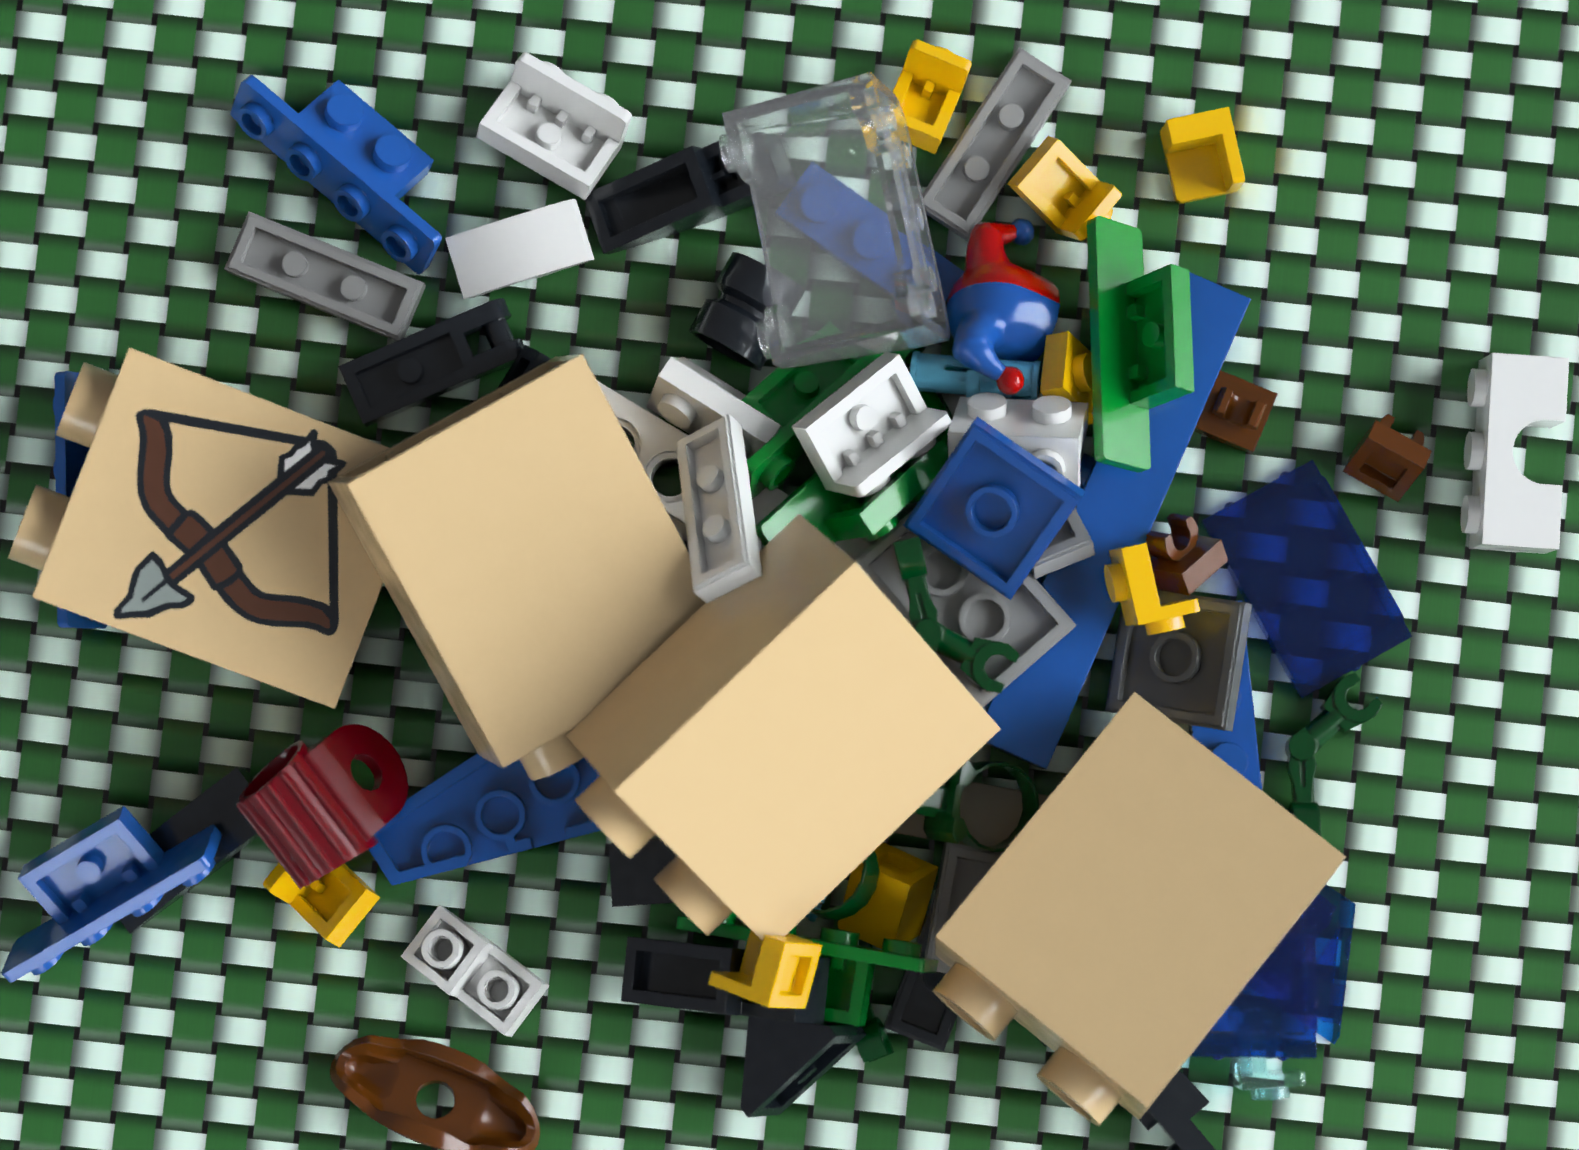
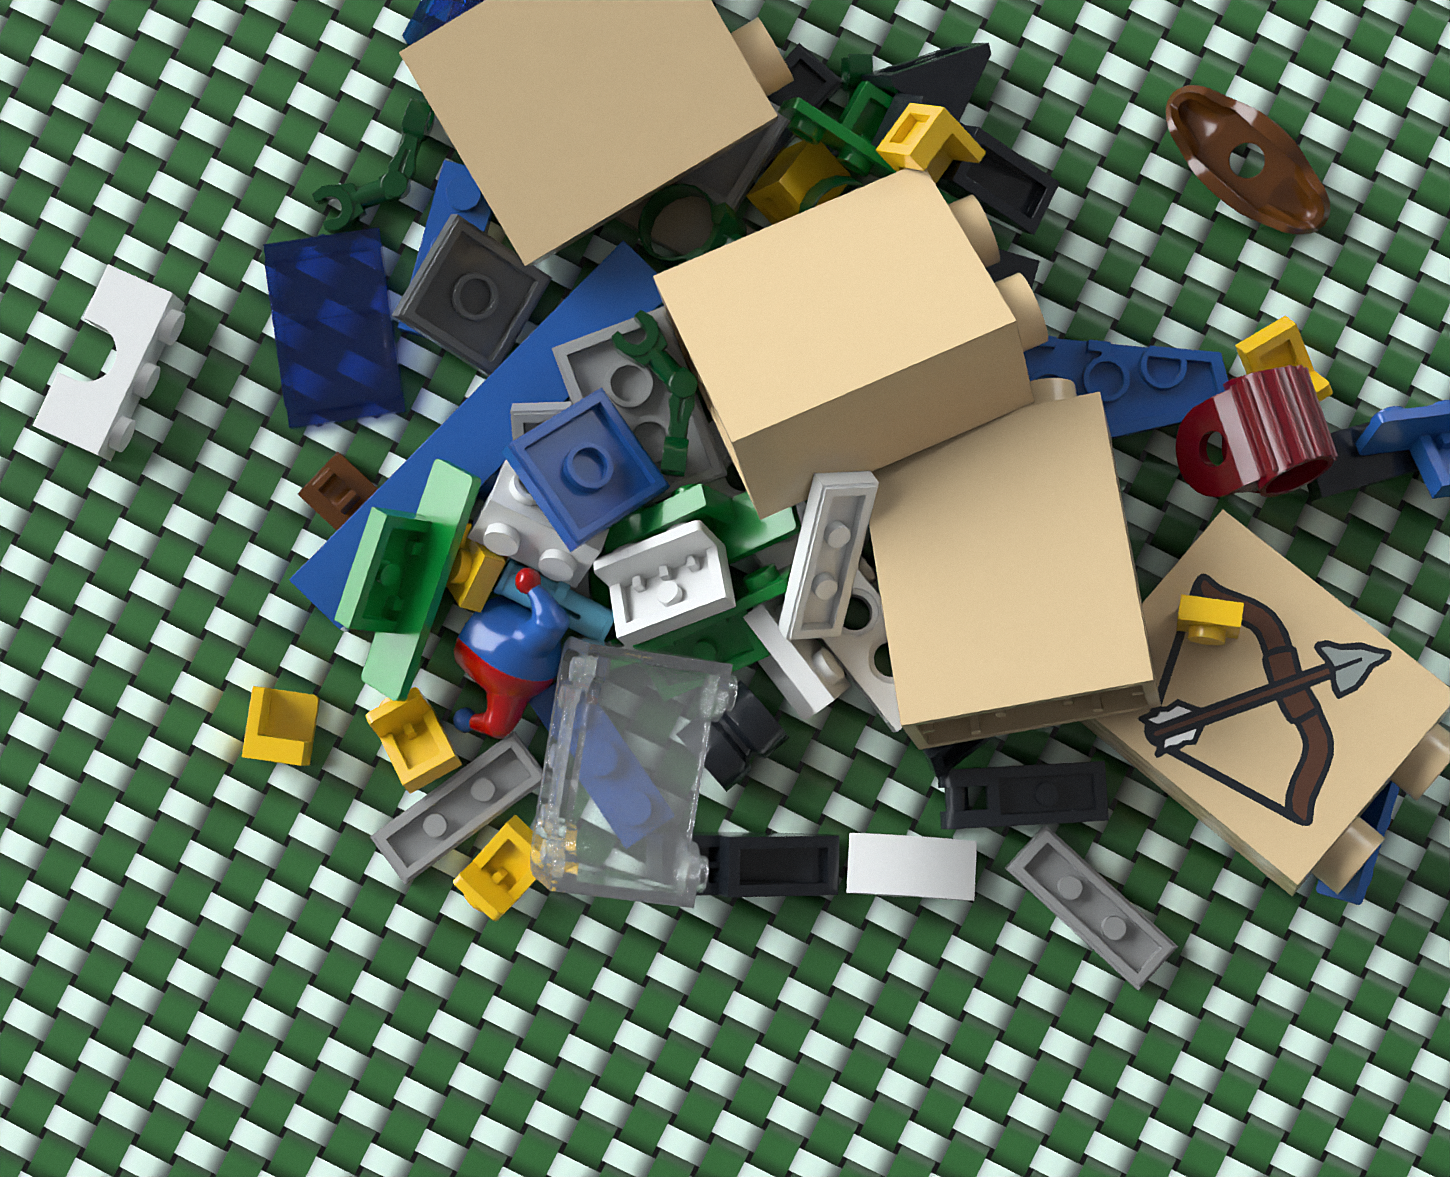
camera: 160 degrees left, 0 degrees up
blue bracket [230,75,442,275] -> none
white slope [400,905,549,1037] -> none
white bracket [476,52,632,200] -> none
yellow bracket [1104,543,1200,635] -> none
reddish brown tile [1146,513,1228,595] -> none
reddish brown tile [1343,414,1432,502] -> none
none -> yellow plate [1176,594,1244,645]

